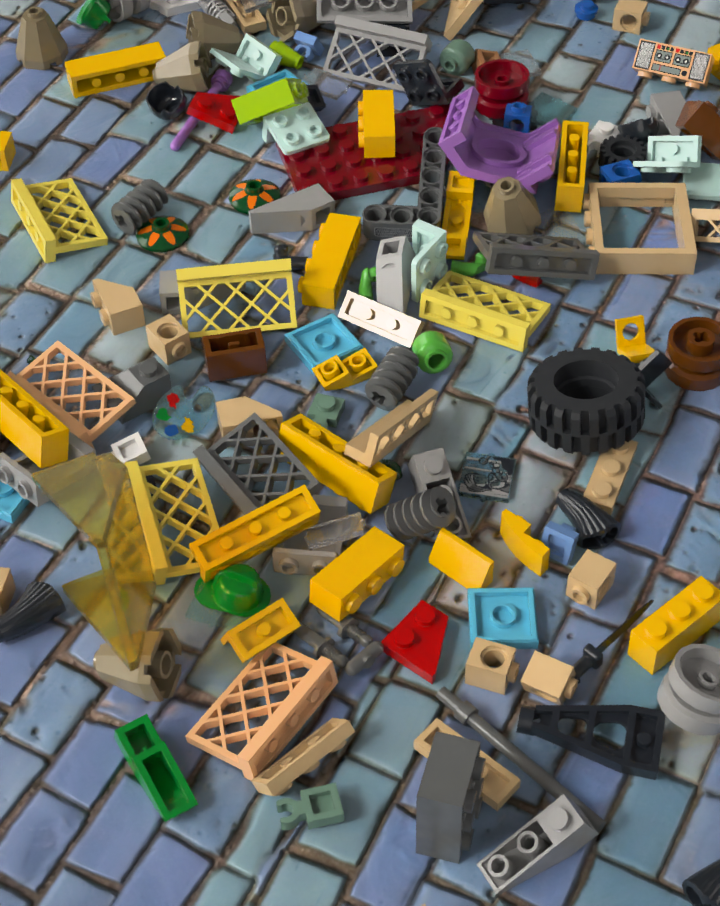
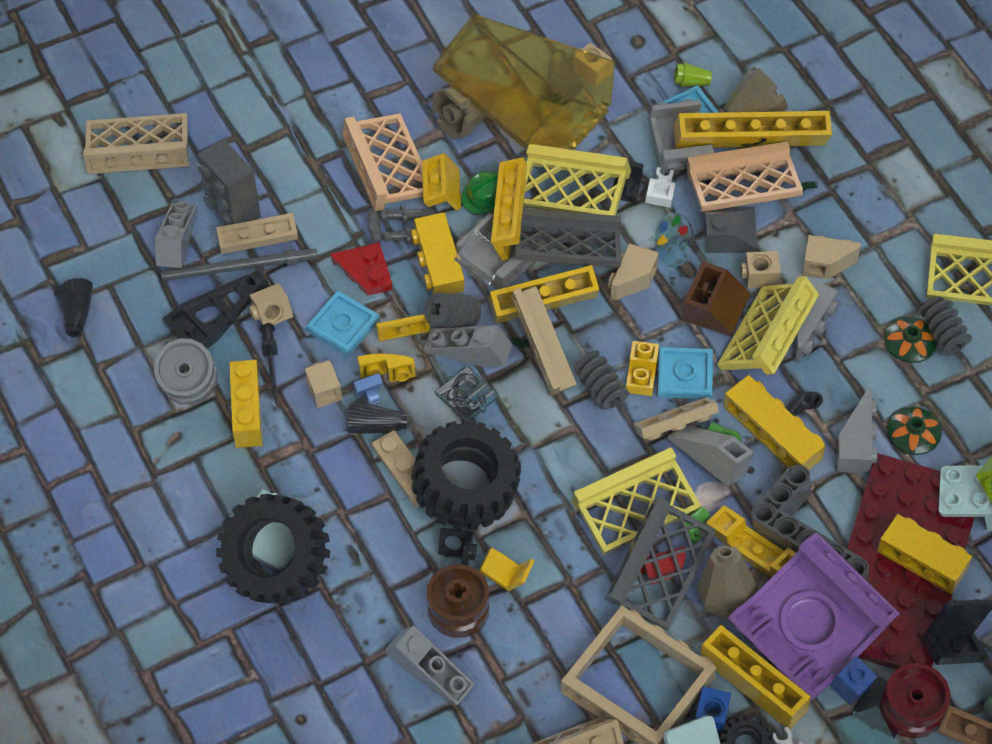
camera: 125 degrees right, 10 degrees up
green slope [114,714,198,823] -> none
tan plate [252,718,355,797] -> none
sand green plate [276,782,344,830] -> none
sand green plate [307,393,345,430] -> none
light aqua bracket [411,219,448,303] -> none
bright green head [412,331,453,374] -> none
tan brick [465,637,520,695] -> none

